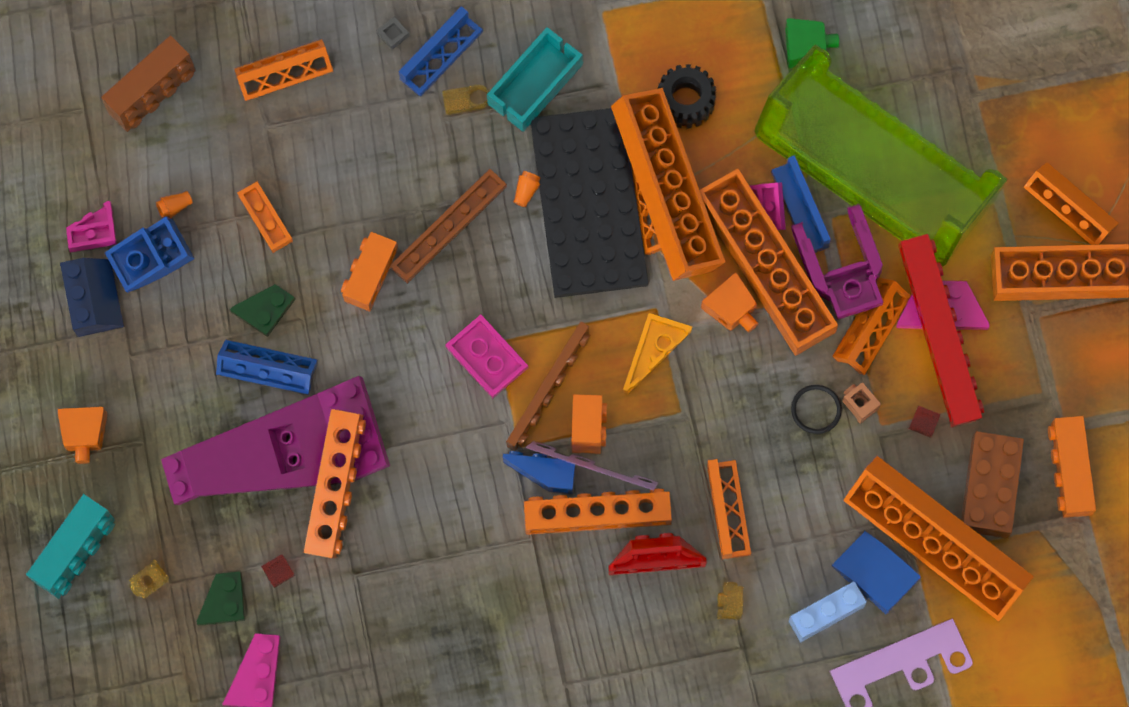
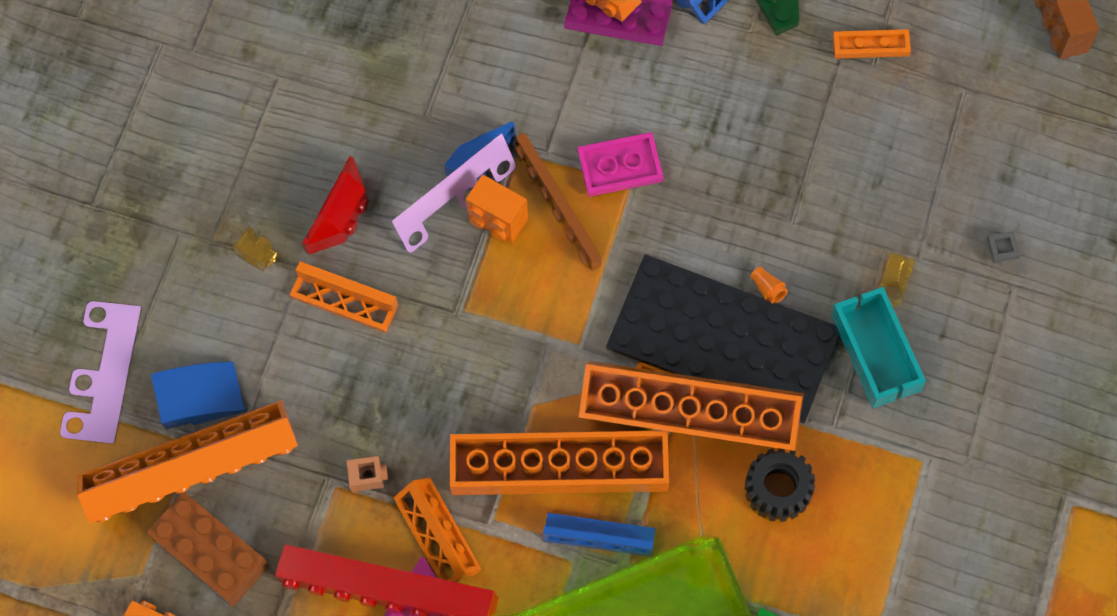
camera: 120 degrees right, 5 degrees down
orange fence [234,39,333,101] -> none
orange brick [341,232,398,311] -> none
dark orange plate [390,169,507,284] -> none
blue fence [399,6,483,97] -> none
orange brick [524,489,672,535] -> none
light orange wing [623,313,692,394] -> none
orange torso [701,272,759,333] -> none
dark pink wing [749,182,786,230] -> none
light blue brick [788,582,867,643] -> none
magenta plate [791,204,883,320] -> none
black tyre [791,385,842,434] -> none
clear red tile [909,406,941,438] -> none

